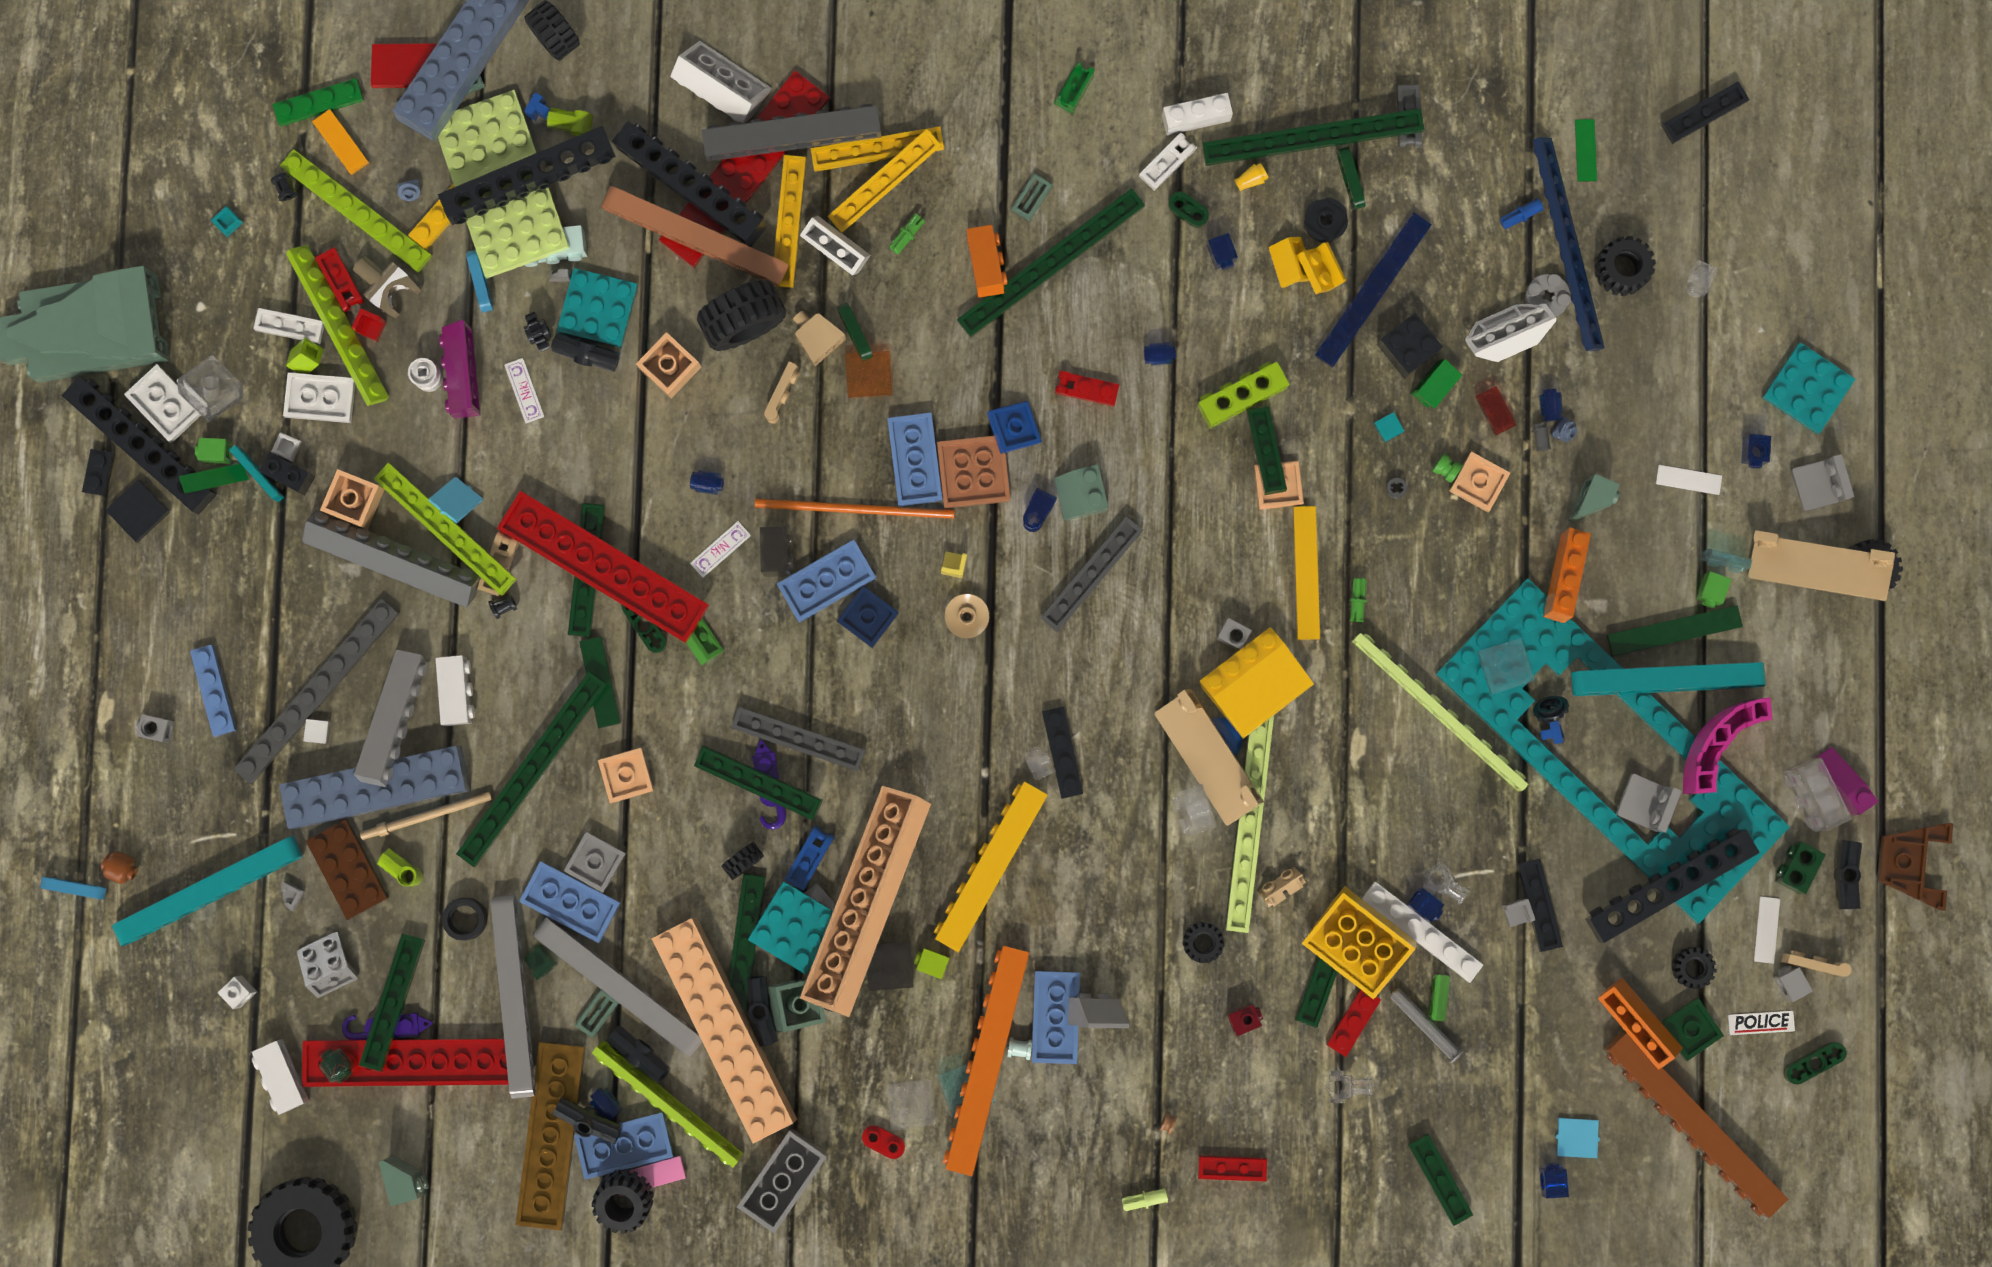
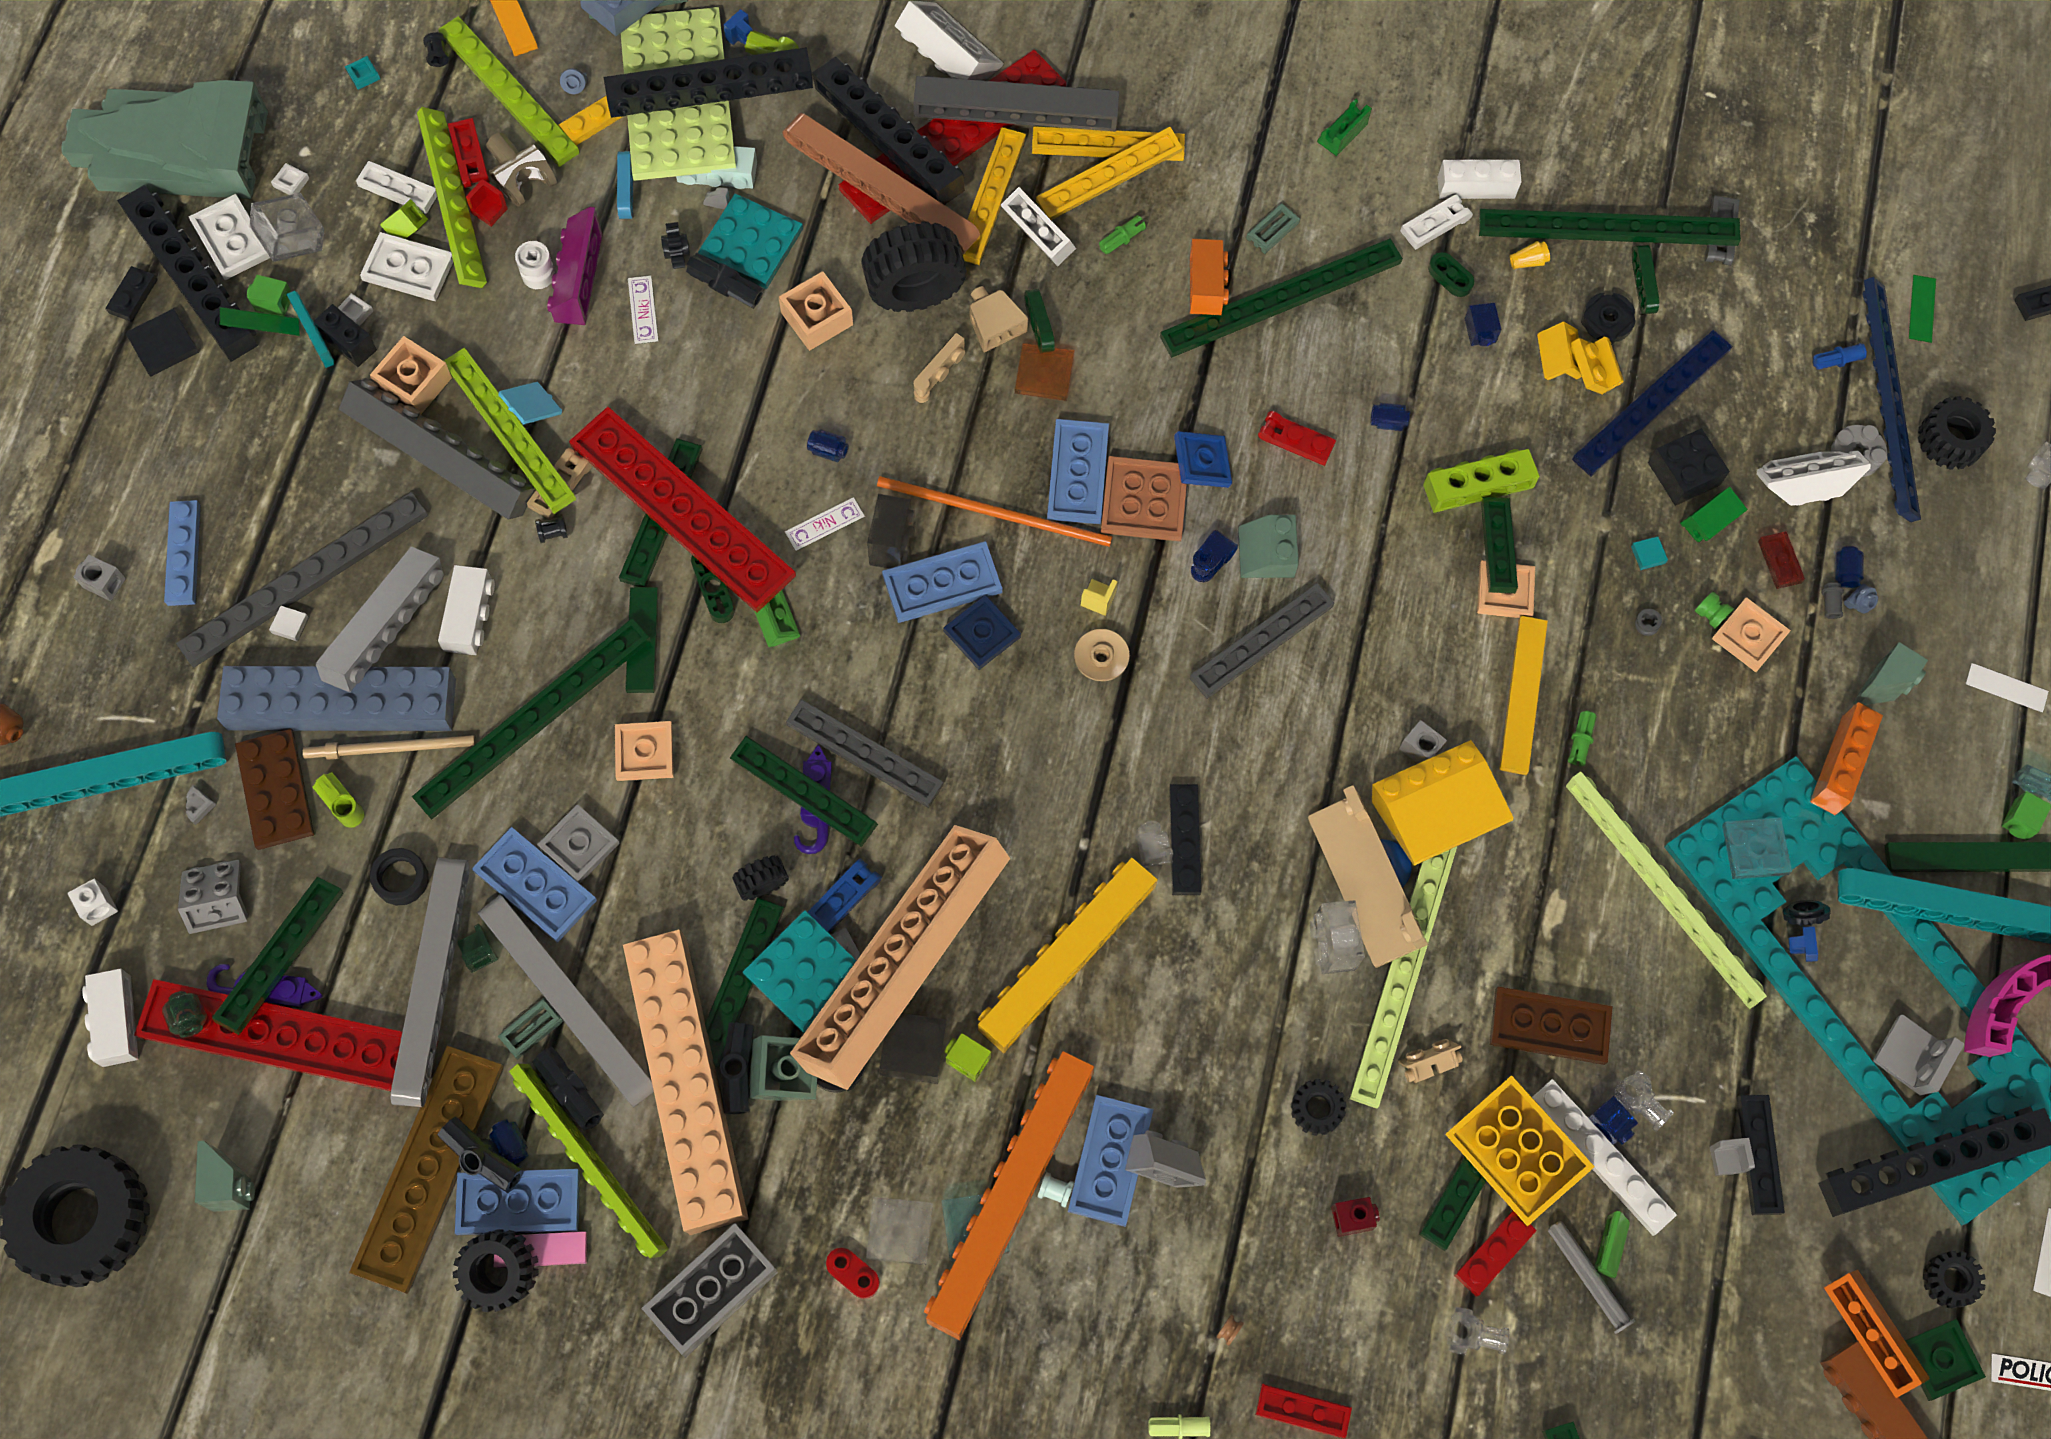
camera: 10 degrees right, 15 degrees down
none -> white tile [271,163,309,198]
none -> reddish brown plate [1489,986,1613,1065]

